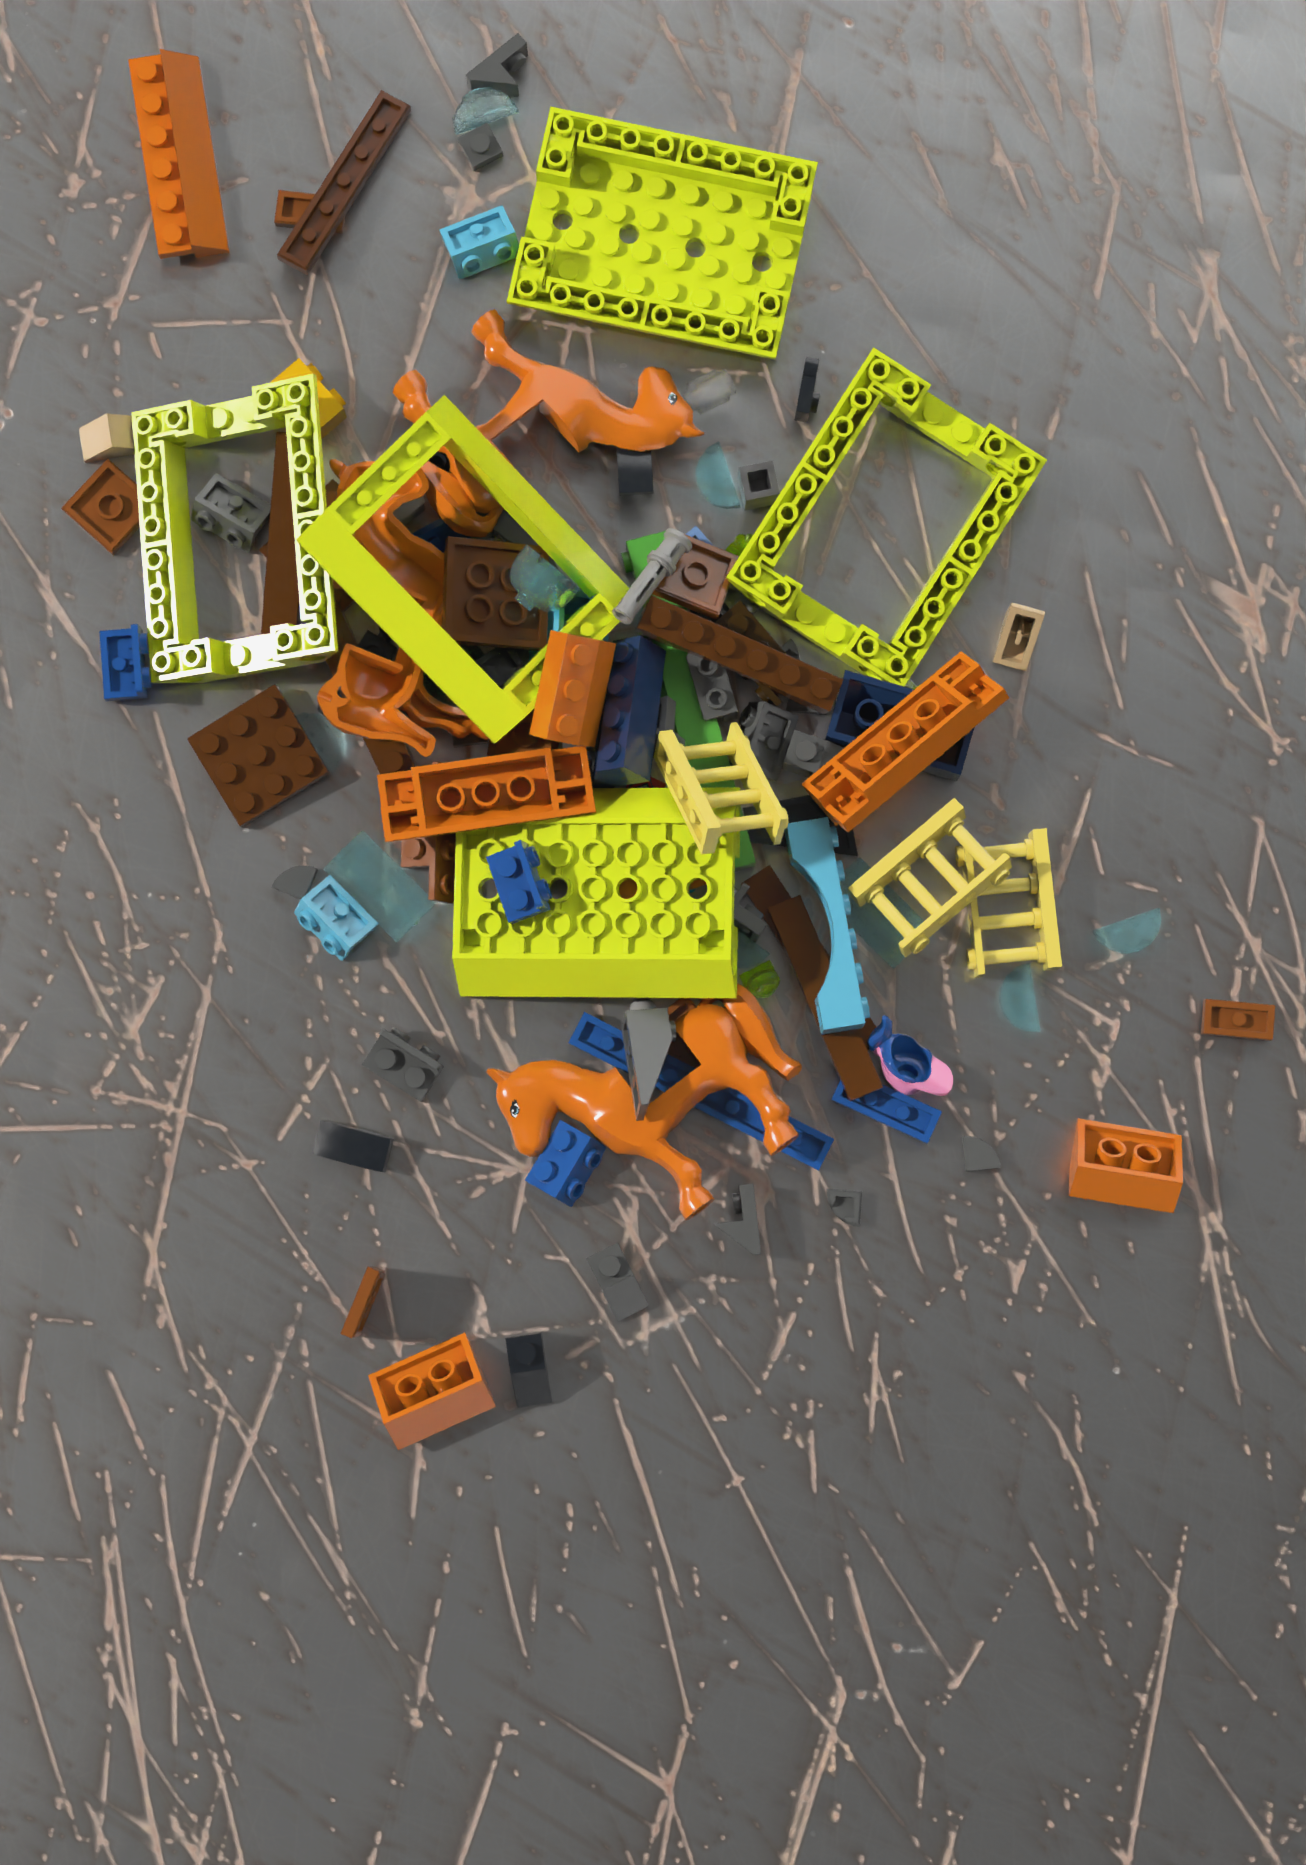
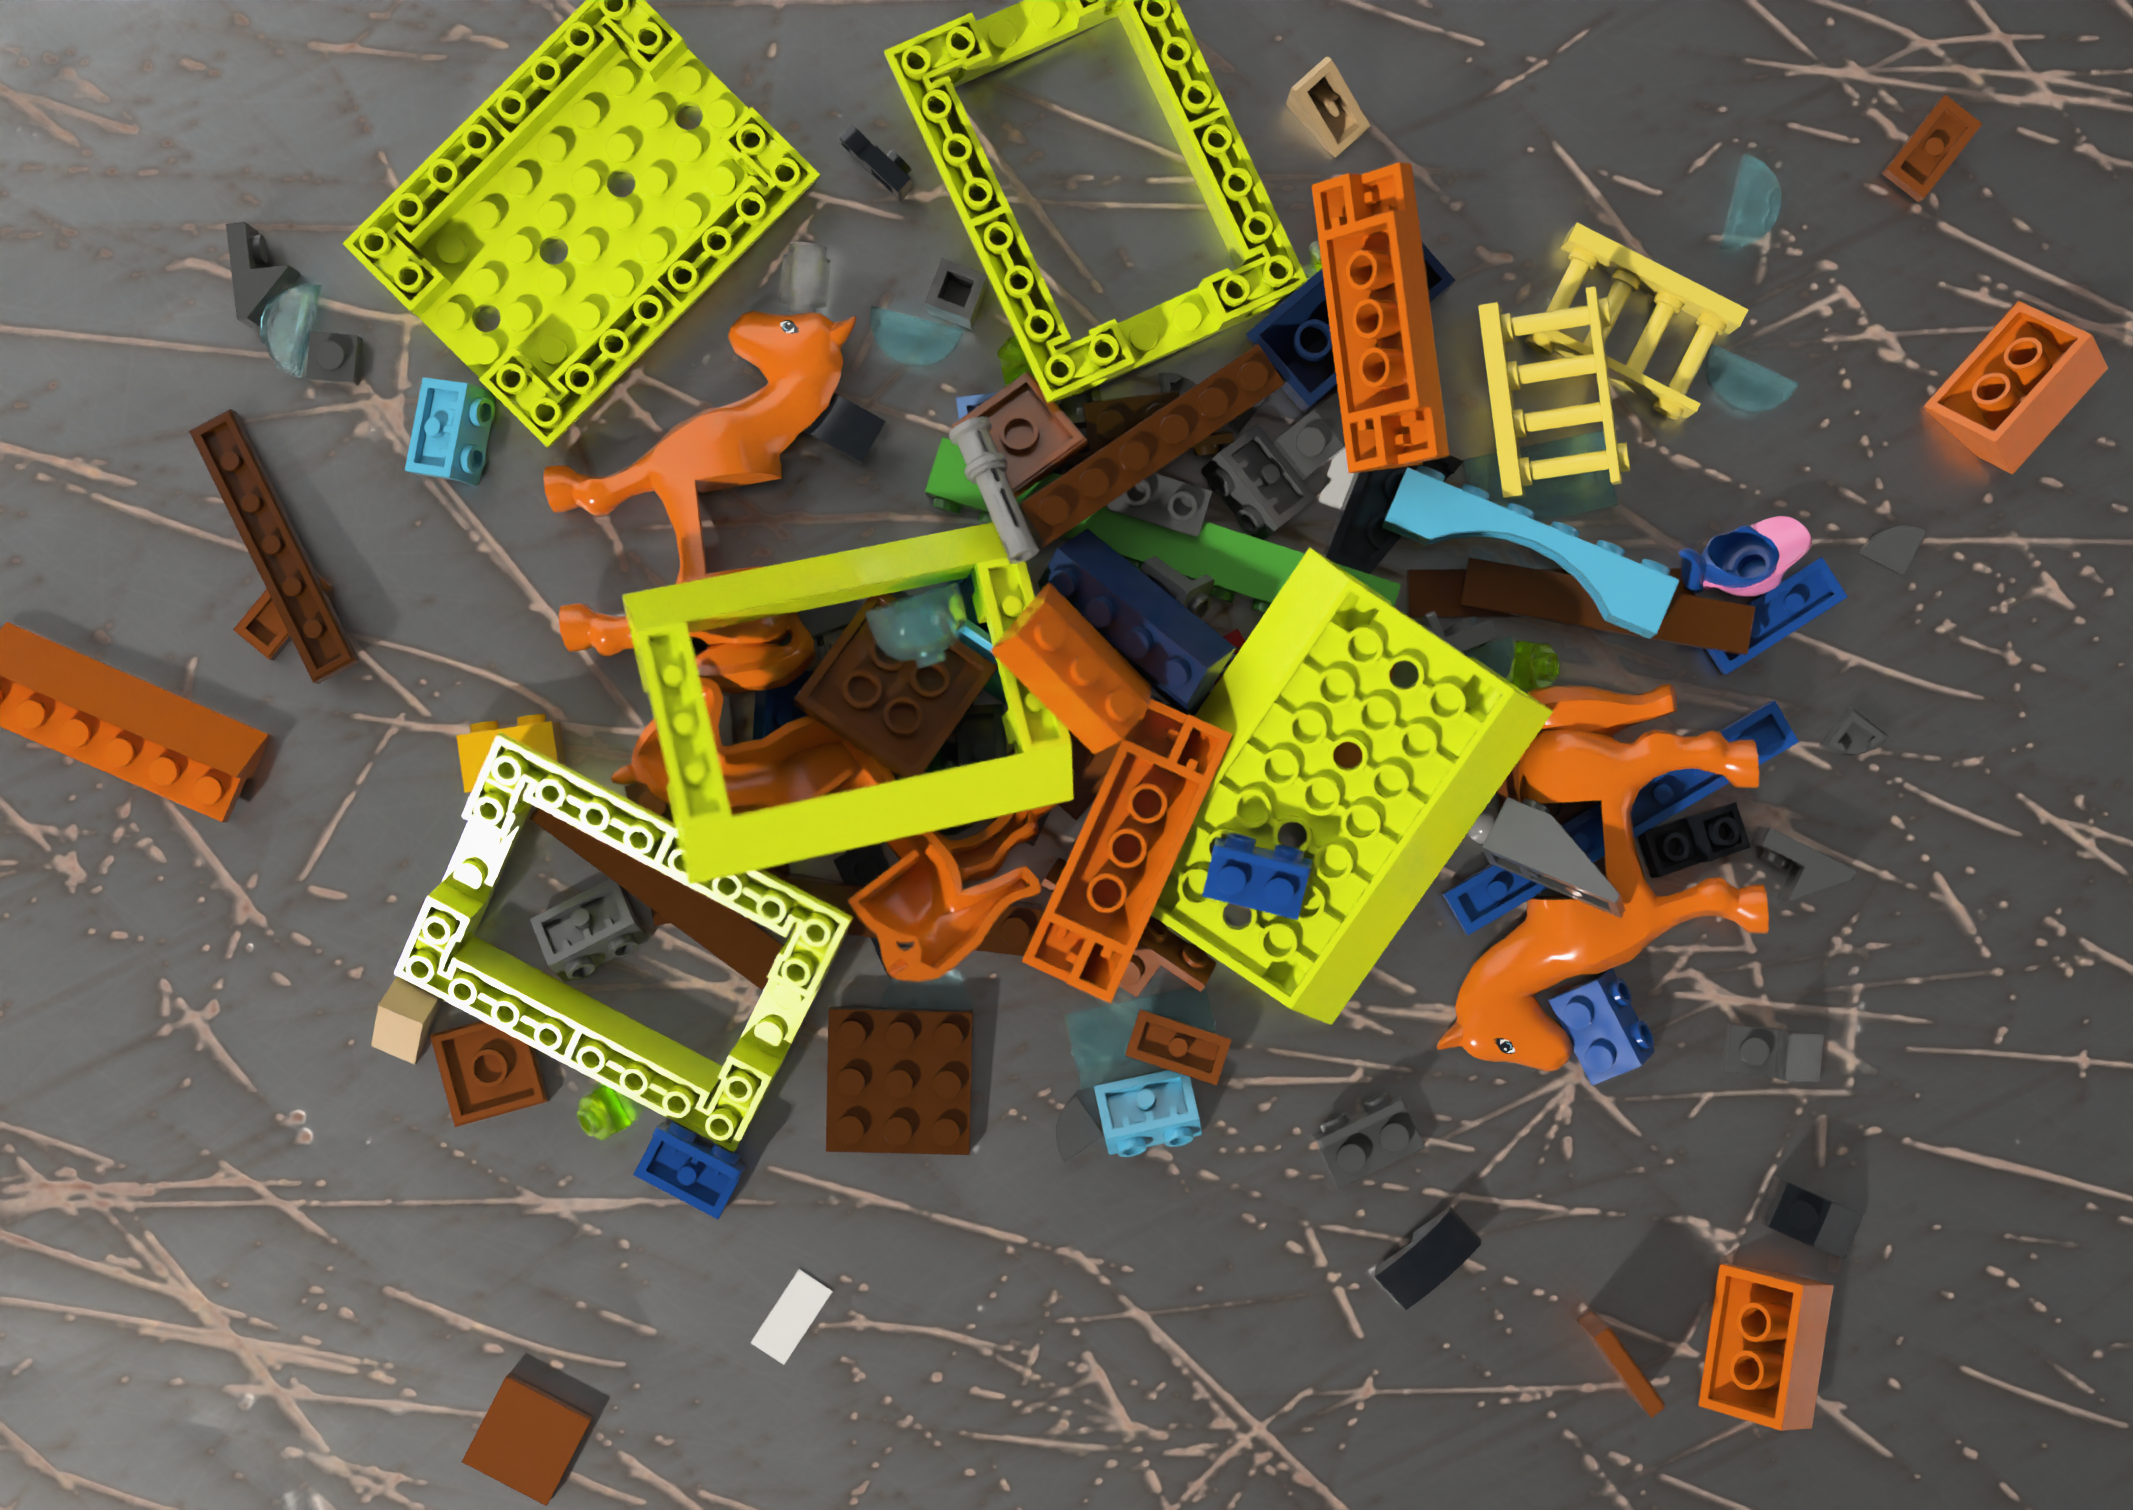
camera: 55 degrees left, 5 degrees up
light yellow fence [654,722,788,855] -> none
none -> clear neon green plate [577,1085,632,1140]
none -> white sticker [751,1269,833,1365]
none -> dark orange plate [1125,1008,1232,1086]
none -> black slope [1638,802,1751,878]

